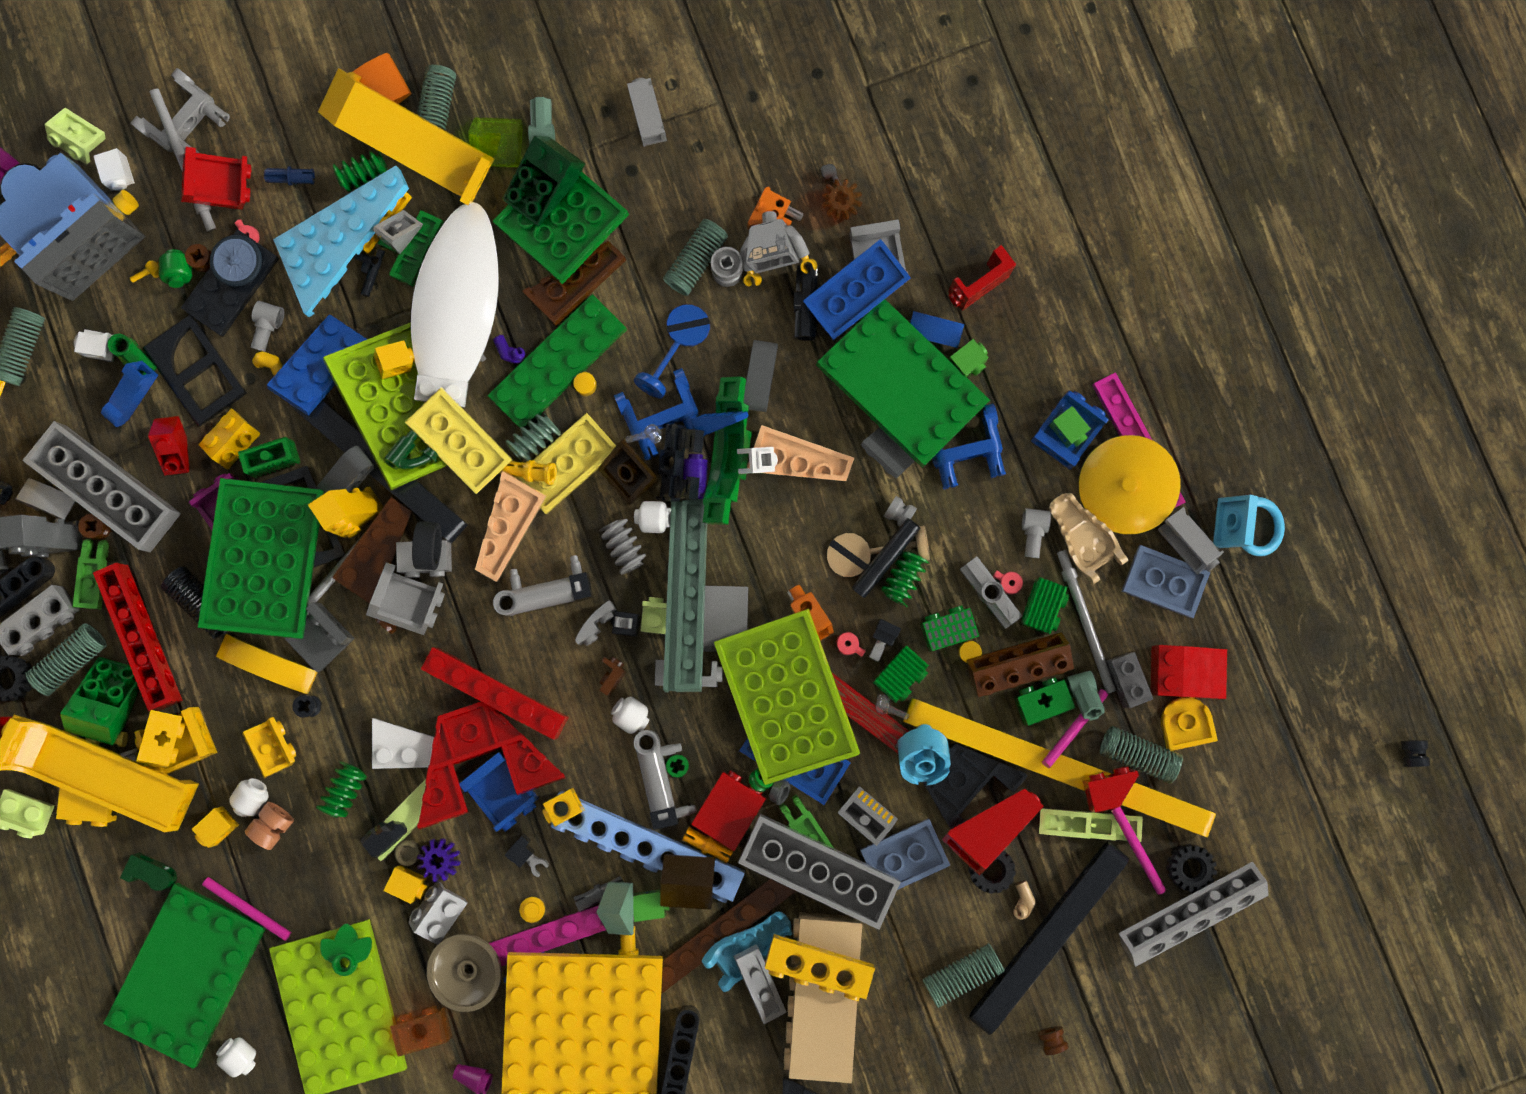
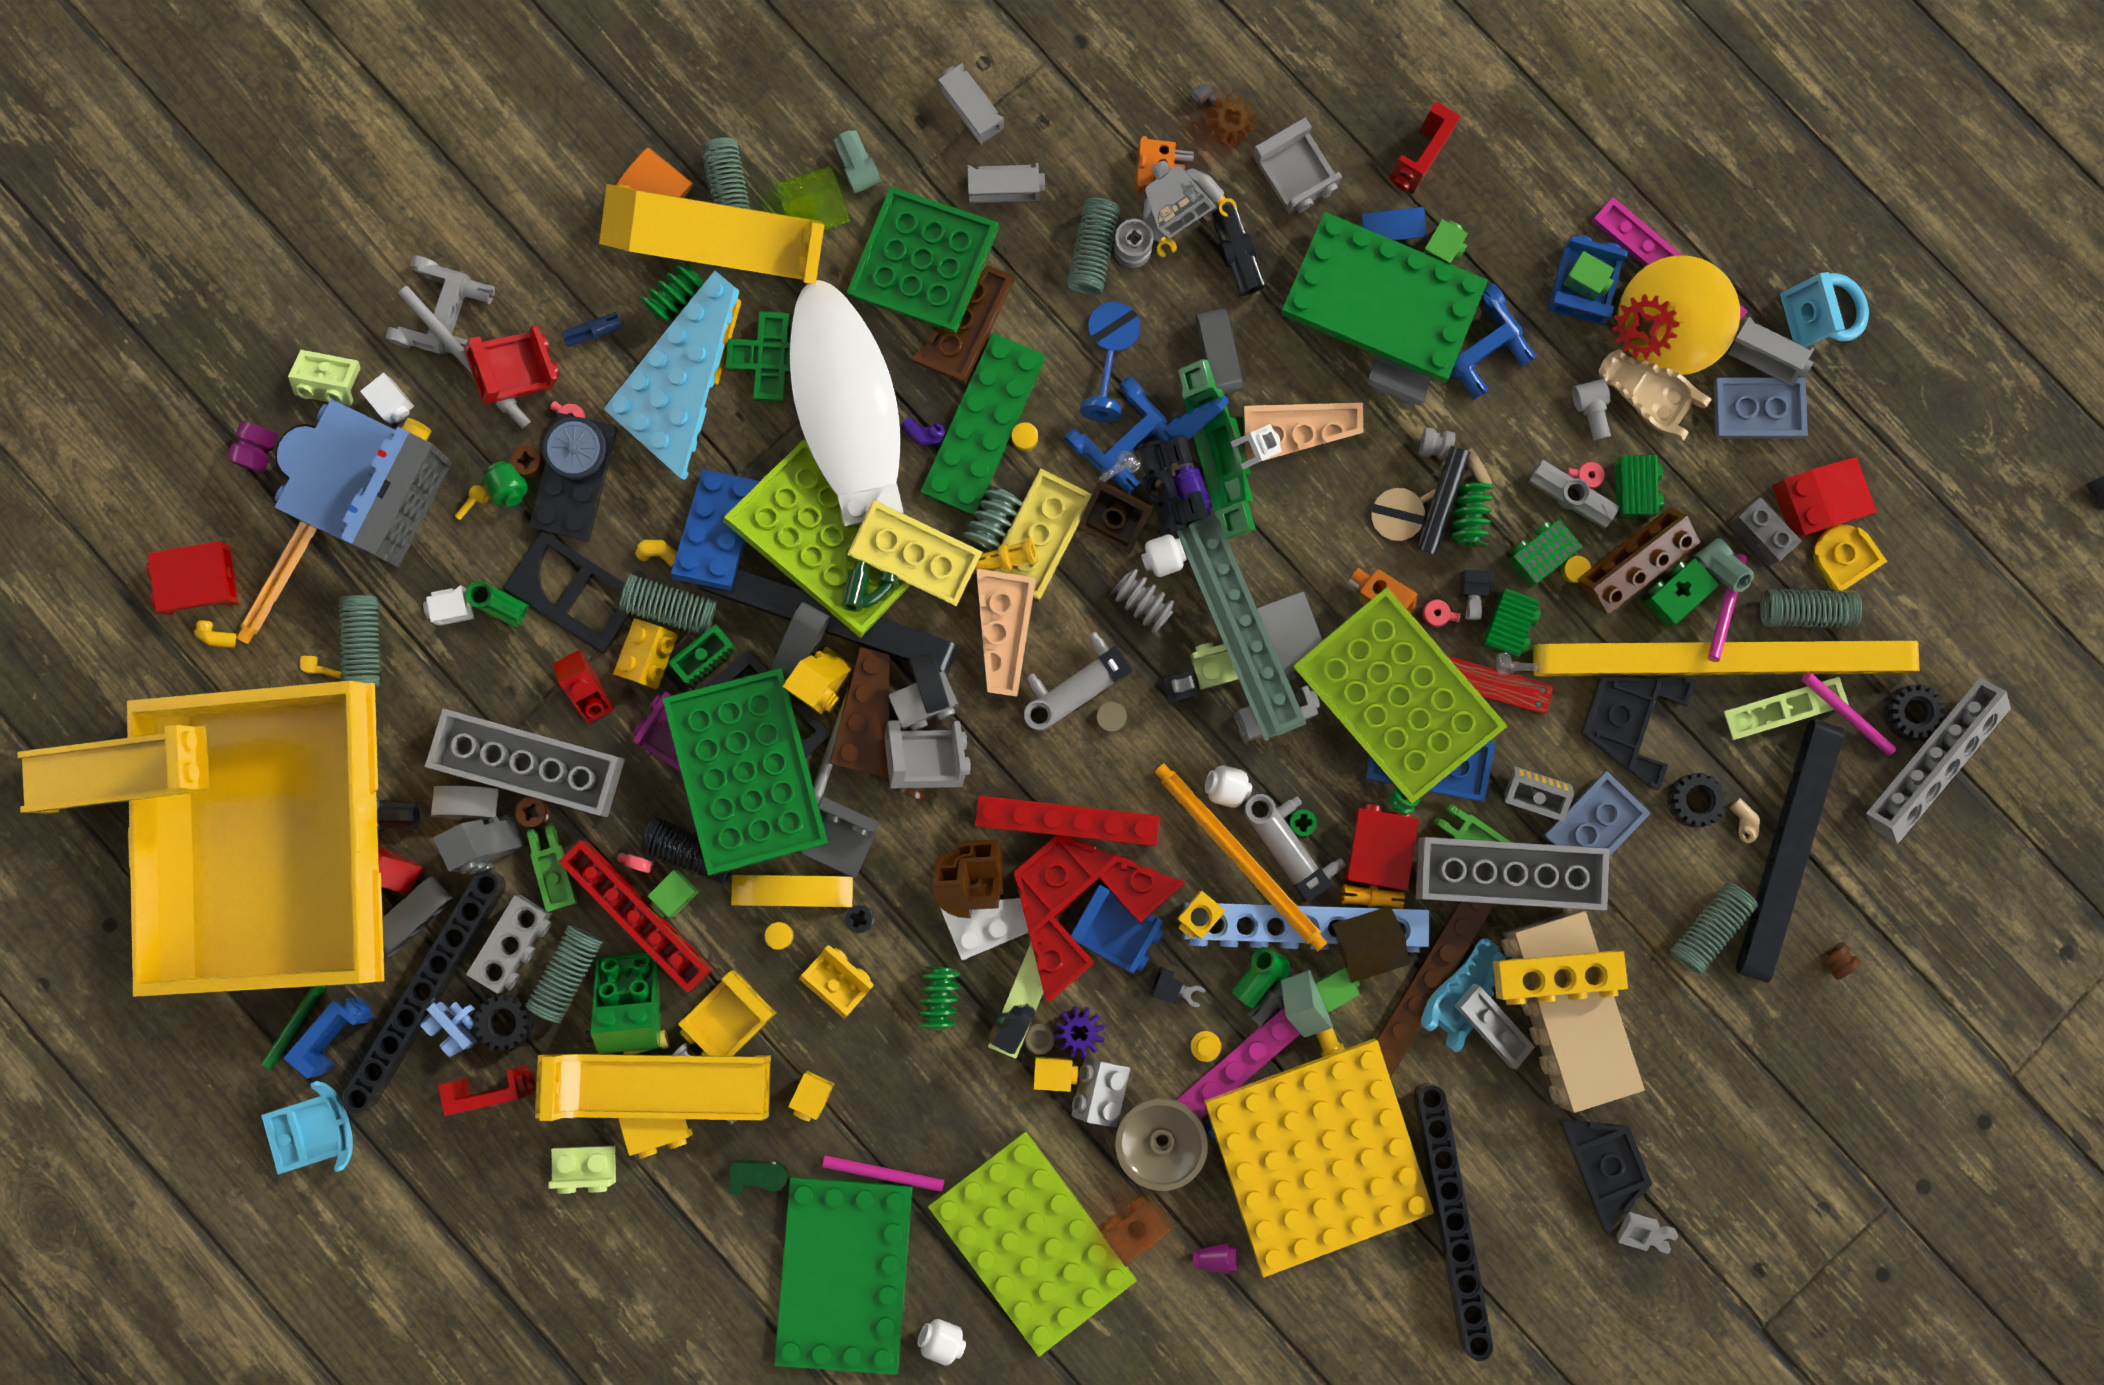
camera: 25 degrees left, 0 degrees up
blue leg [101,361,158,427] -> none
yellow brick [136,710,185,768] -> none
white head [230,778,269,817] -> none
nougat wheel [245,802,294,850] -> none
light grey pin [250,301,284,352] -> none
green plate [320,923,372,976] -> none
black hose [352,249,385,297] -> none
light grey slope [373,210,423,254] -> none
yellow brick [374,340,415,379] -> none
dark green slope [502,135,586,226] -> none
light grey slope [575,600,617,646] -> none
reddish brown bracket [599,656,627,696] -> none
dark grey tile [769,779,791,805] -> none
blue plate [802,239,911,340] -> none
medium azure brick [898,724,951,785] -> none
red slope [942,789,1044,876] -> none
light grey bar [1057,550,1116,693] -> none
red slope [1083,766,1139,813] -> none
none -> coral piece [617,853,653,873]
none -> sand green piece [619,574,717,635]
none -> bright green brick [648,870,699,917]
none -> yellow piece [765,922,794,950]
none -> reddish brown brick [932,839,1004,919]
none -> light grey window [968,163,1045,203]
none -> dark tan tile [1097,702,1127,732]
none -> light orange piece [1155,763,1328,952]
none -> green piece [1232,947,1290,1009]
none -> red gear [1612,294,1680,360]

